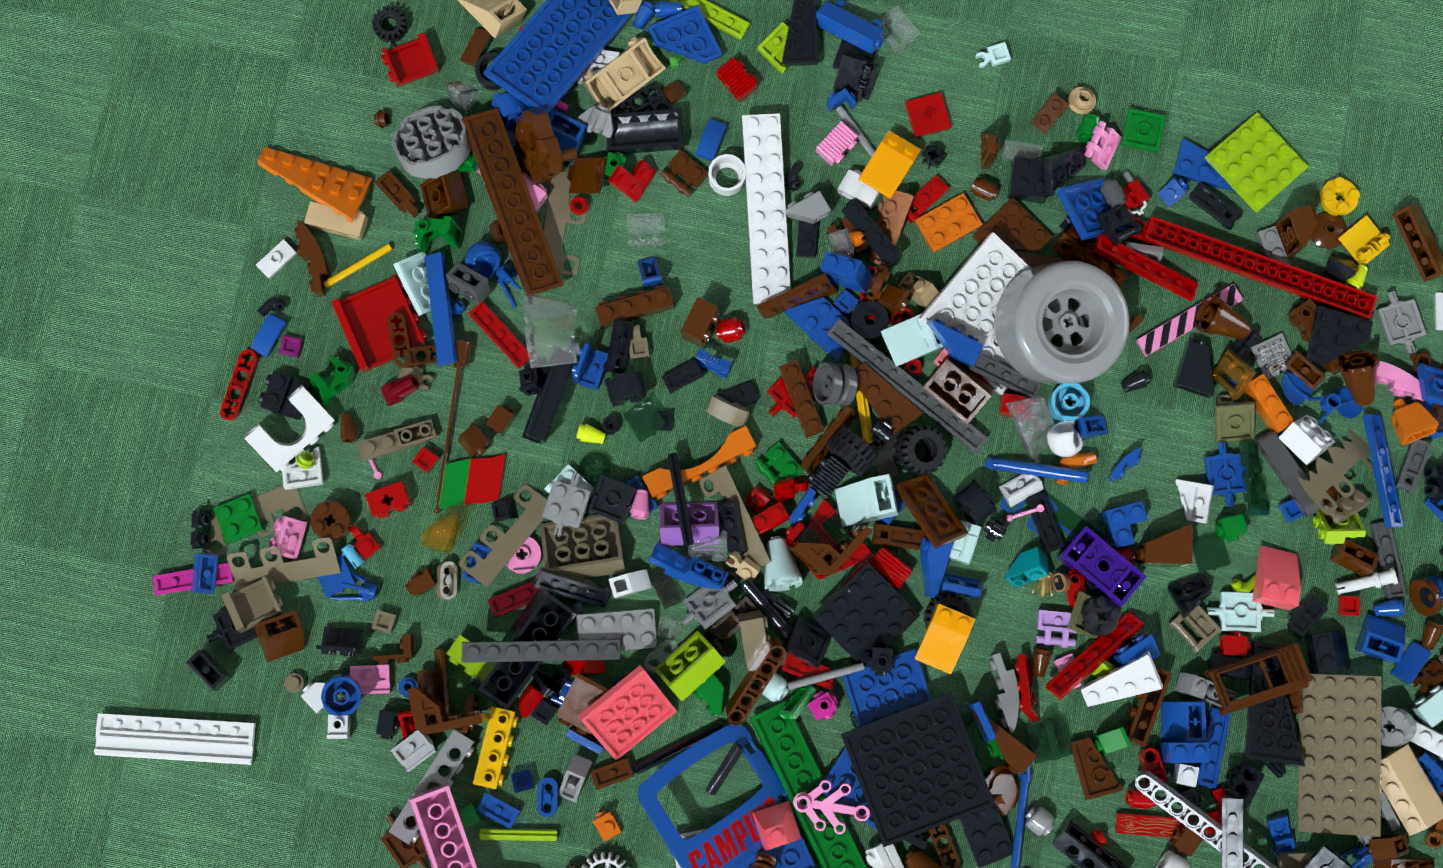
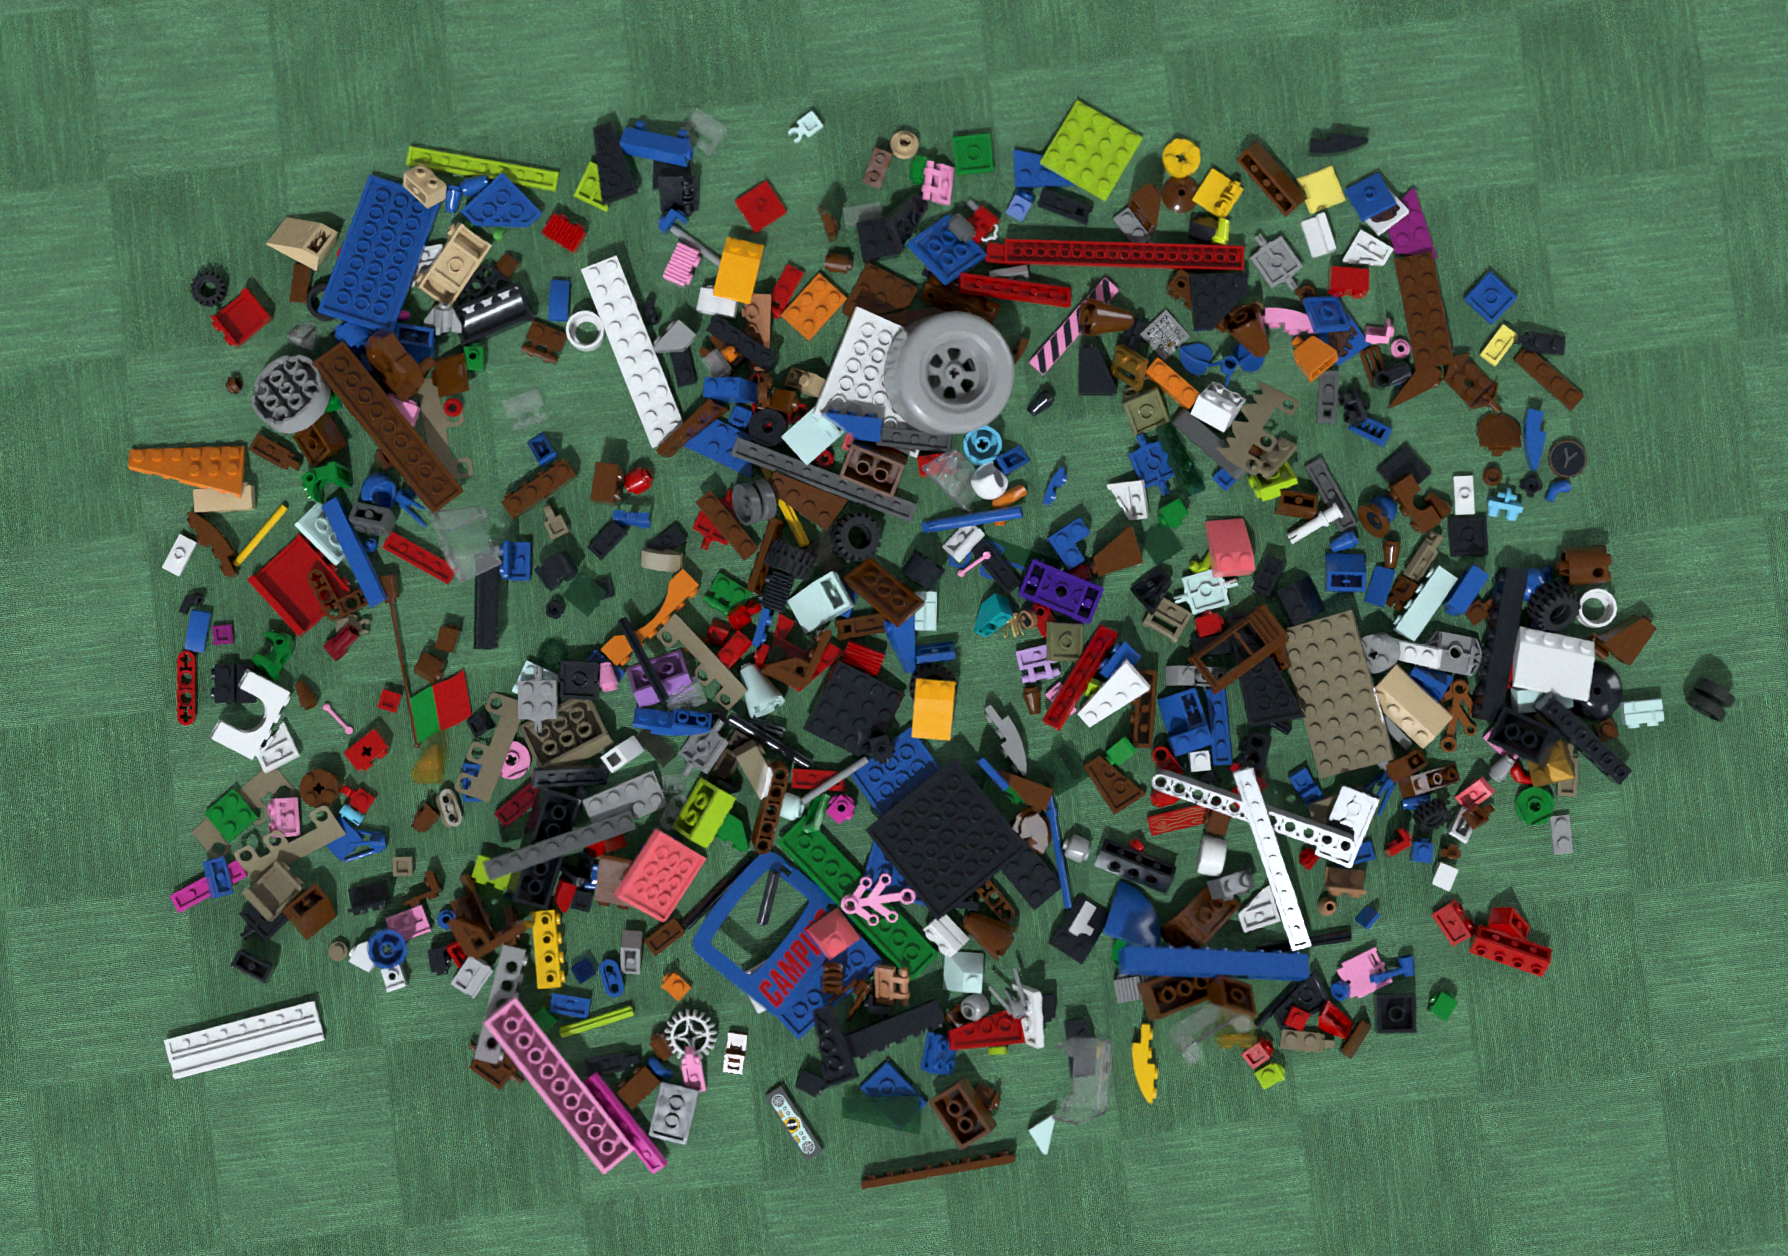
camera: 15 degrees left, 5 degrees up
black hinge [190,509,211,549] -> none
lime plate [295,451,315,469] -> none
dark tan slope [356,419,437,462] -> none
black brick [519,364,544,396] -> none
blue tile [566,725,604,754] -> none
neon yellow cone [576,423,606,444] -> none
black plate [603,319,634,374] -> none
red plate [608,160,656,203] -> none
black plate [717,498,748,553] -> none
tan plate [726,551,762,582] -> none
black tile [784,615,831,668] -> none
black gear [870,420,894,444] -> none
black gear [921,145,944,169] -> none
black gear [983,518,1008,542] -> none
red wing [1015,654,1040,722] -> none
black plate [1081,597,1121,636] -> none
black plate [1096,204,1143,245] -> none
reddish brown slope [1284,350,1326,390] -> none
red plate [1338,596,1360,617] -> none
blue tile [1363,414,1404,529] -> none

